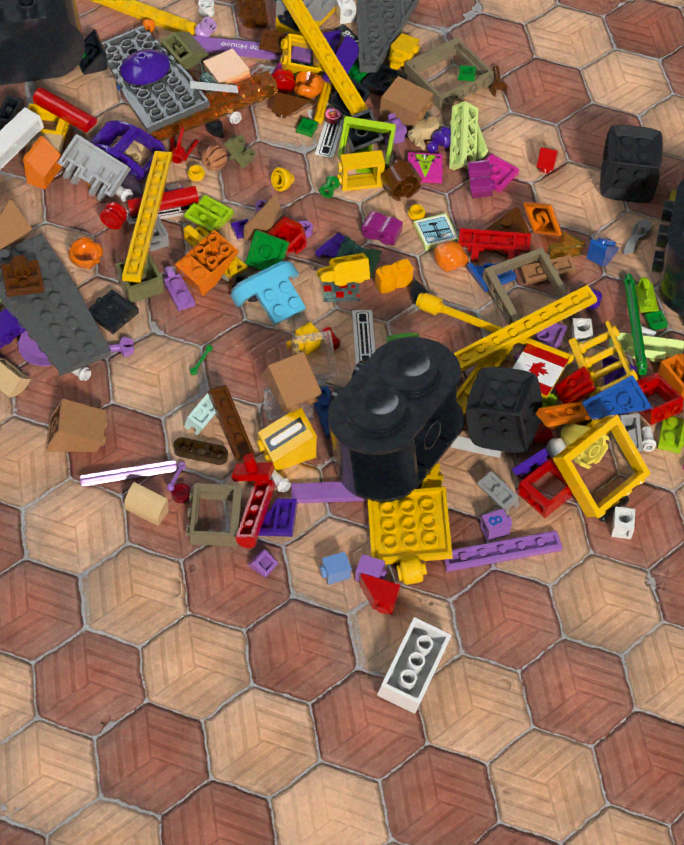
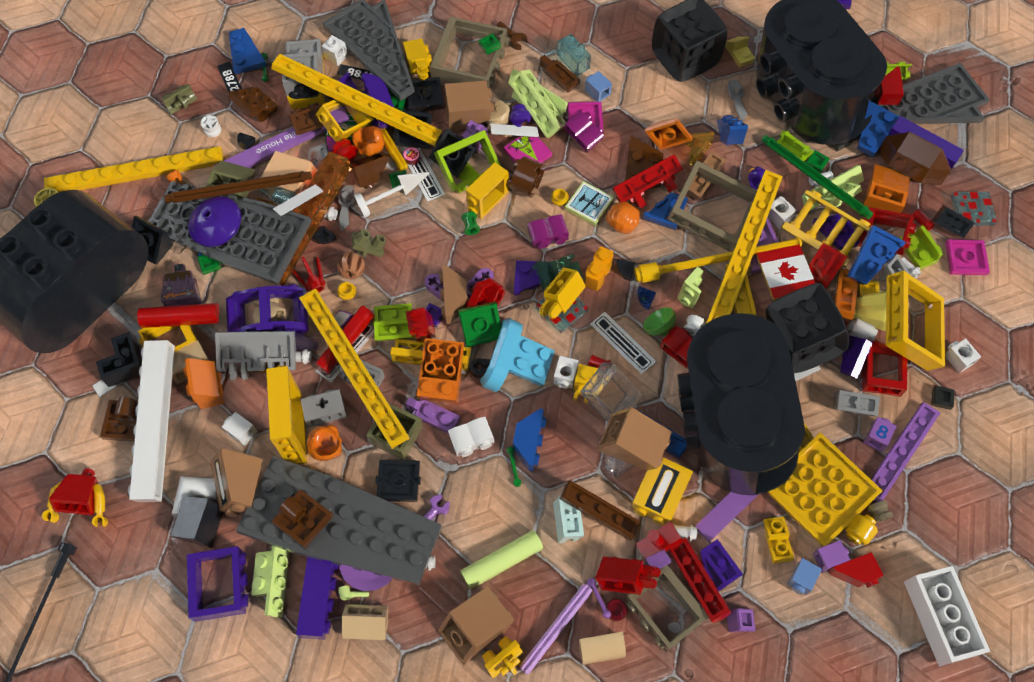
camera: 35 degrees left, 10 degrees up
red wheel [99,202,128,230] -> none
dark brown beam [173,437,228,465] -> none
lavender wheel [195,17,217,37] -> none
yellow brick [271,167,294,192] -> none
red slope [536,147,559,174] -> none
none -> clear purple torso [161,264,202,306]
none -> reddish brown piece [164,171,312,203]
none -> green tile [197,255,222,275]
none -> white brick [222,412,258,447]
none -> black tile [237,132,255,150]
none -> yellow window [266,365,308,464]
none -> light grey brick [301,389,347,427]
none -> light grey piece [338,185,355,231]
none -> yellowish green hand [338,586,369,601]
none -> white piece [354,172,430,218]
none -> red hinge [405,307,436,343]
none -> white brick [448,417,494,457]
none -> yellowish green brick [460,530,543,590]
none -> yellow hips [482,636,524,679]
none -> white sticker [490,124,539,137]
none -> blue slope [513,409,547,472]
none -> reddish brown hinge [539,54,580,93]
none -> white brick [553,356,579,389]
none -> clear light blue brick [557,34,591,76]
none -> medium blue brick [585,71,612,102]
none -> red hinge [595,556,661,595]
none -> clear blue tile [637,286,656,310]
none -> medium lavender slope [646,550,671,569]
none -> yellowish green bracket [677,267,703,309]
none -> yellow slope [763,516,794,564]
none -> dark tan wheel [867,500,894,524]
none -> pearl dark grey tile [931,385,955,410]

